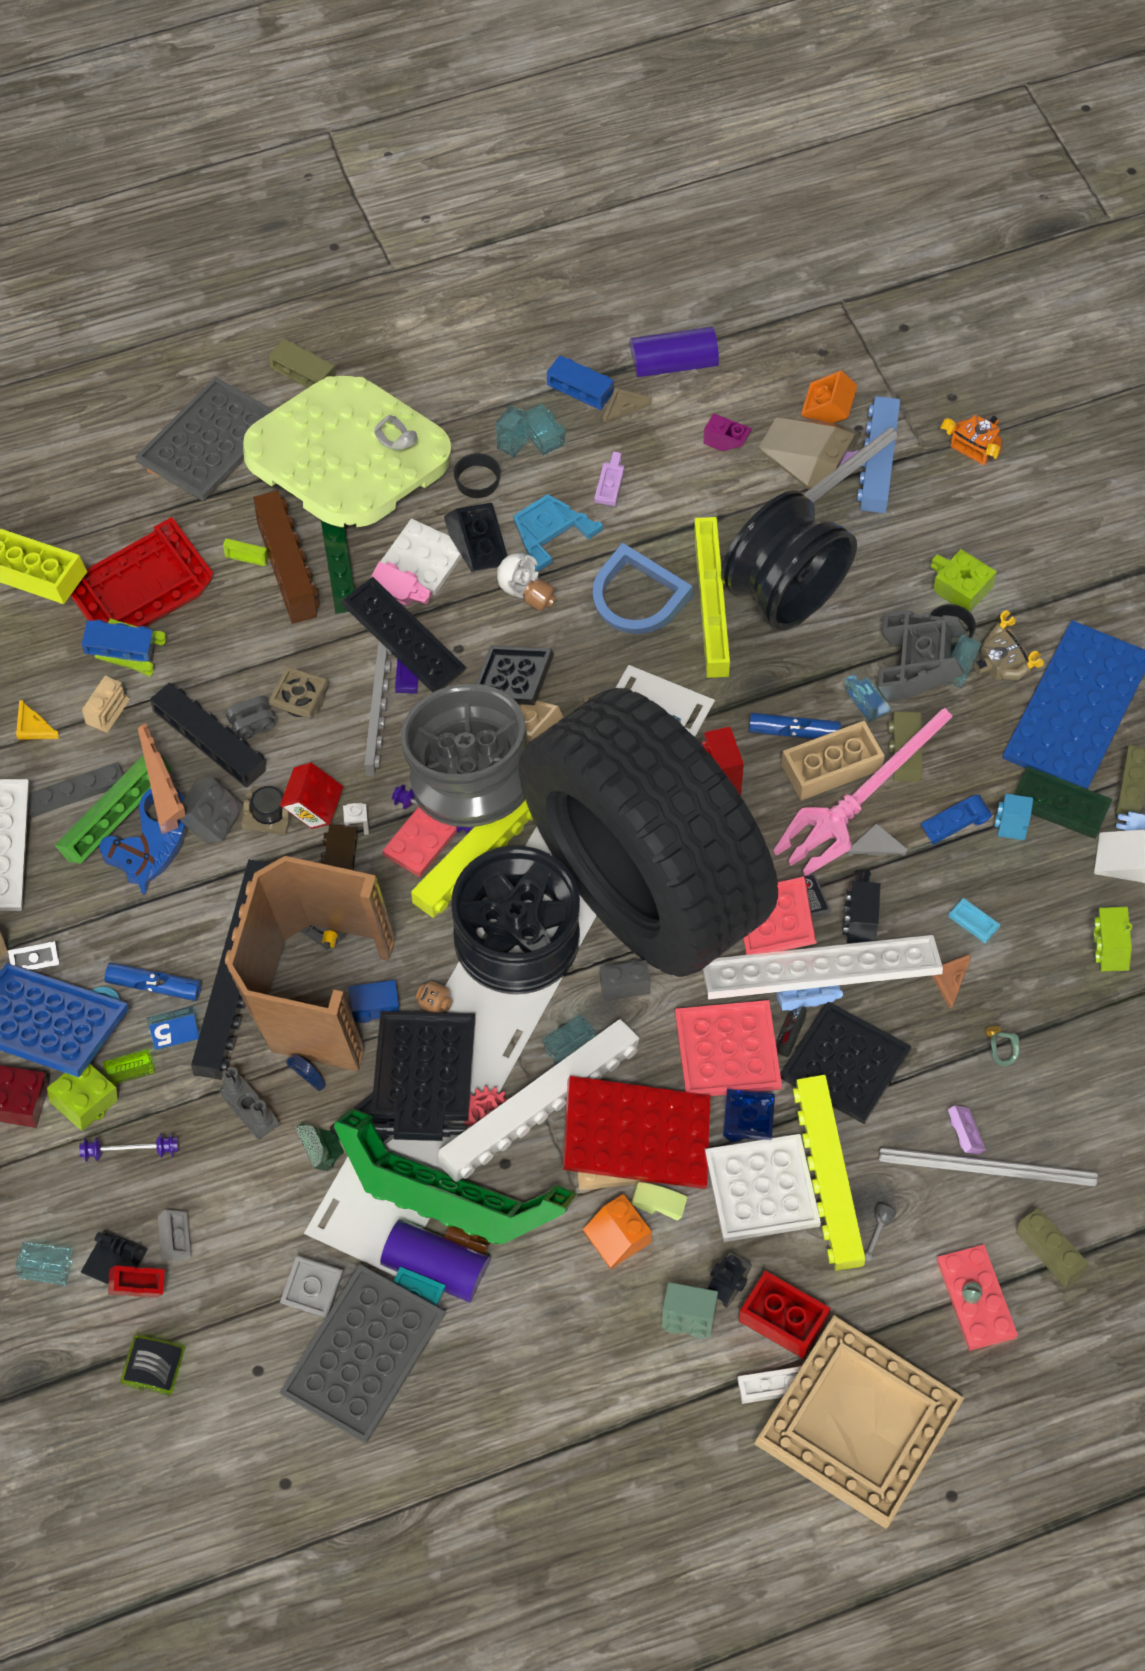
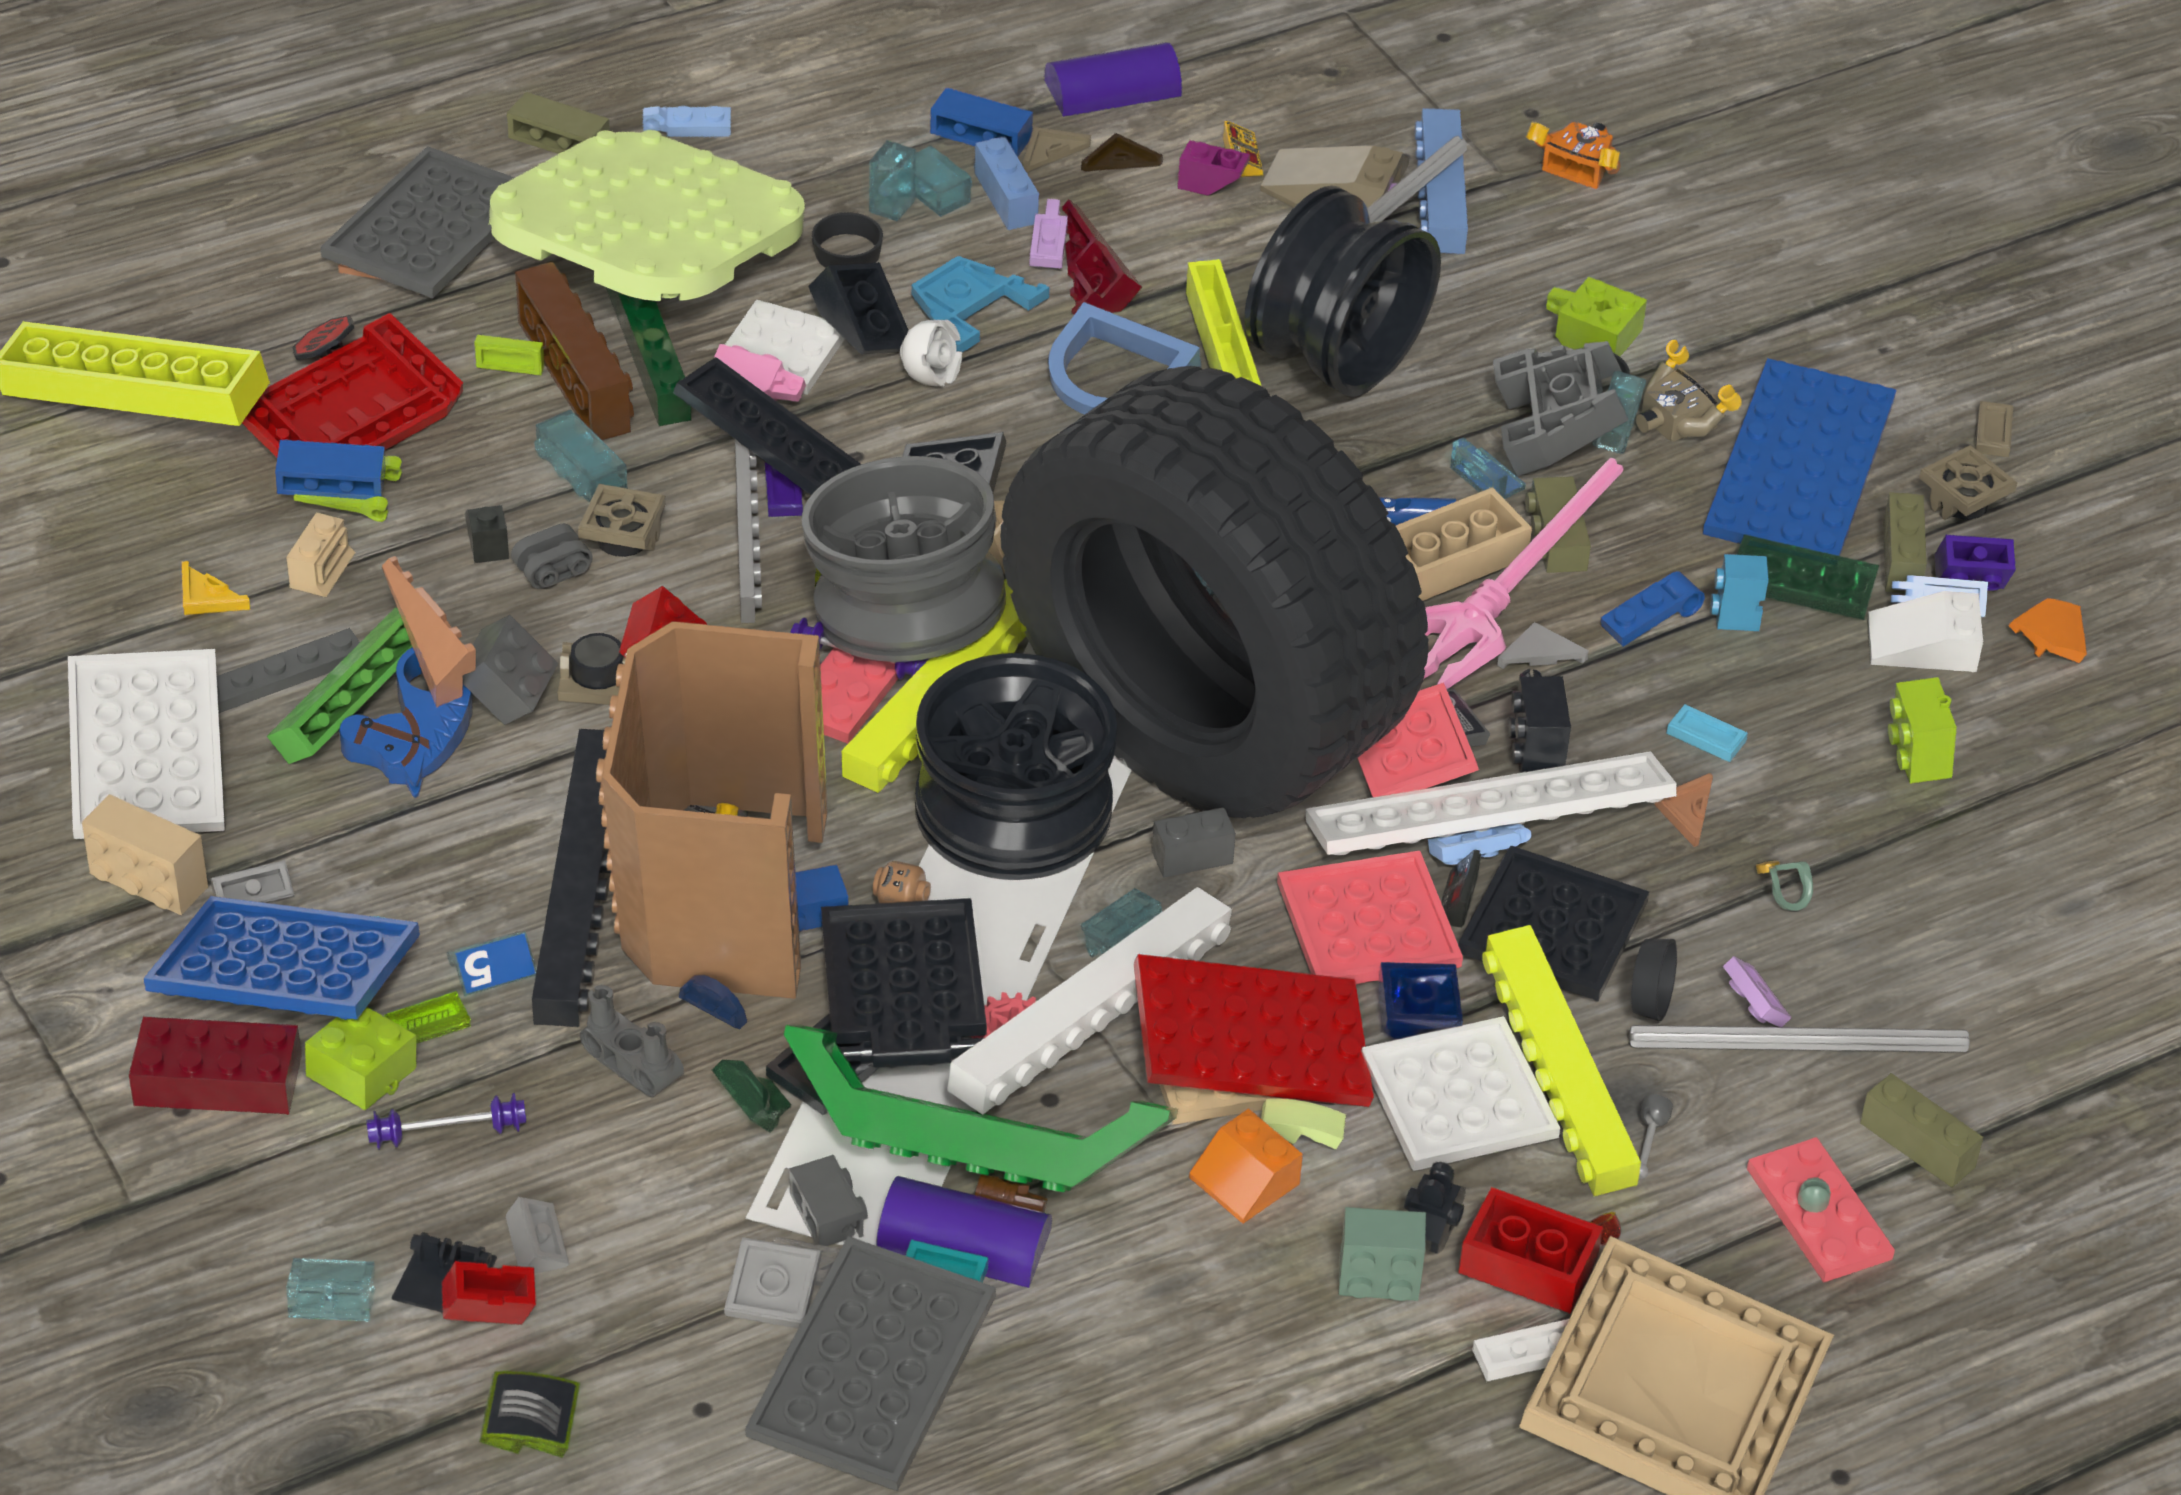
camera: 10 degrees left, 15 degrees down
blue piece [105,962,202,1001] -> none
black brick [150,682,266,788] -> none
light grey piece [374,415,418,450] -> none
medium nougat head [522,578,556,611] -> none
orange slope [801,370,857,424] -> none
none -> piece [292,315,355,360]
none -> pearl dark grey slope [465,505,509,563]
none -> clear light blue brick [534,409,628,503]
none -> light blue hinge [643,106,731,137]
none -> dark grey hinge [789,1155,868,1250]
none -> medium blue brick [975,137,1039,230]
none -> dark red wedge [1062,199,1142,315]
none -> dark brown tile [1081,133,1163,172]
none -> slope [1223,121,1263,177]
none -> clear red hinge [1590,1212,1622,1245]
none -> black tyre [1631,938,1677,1021]

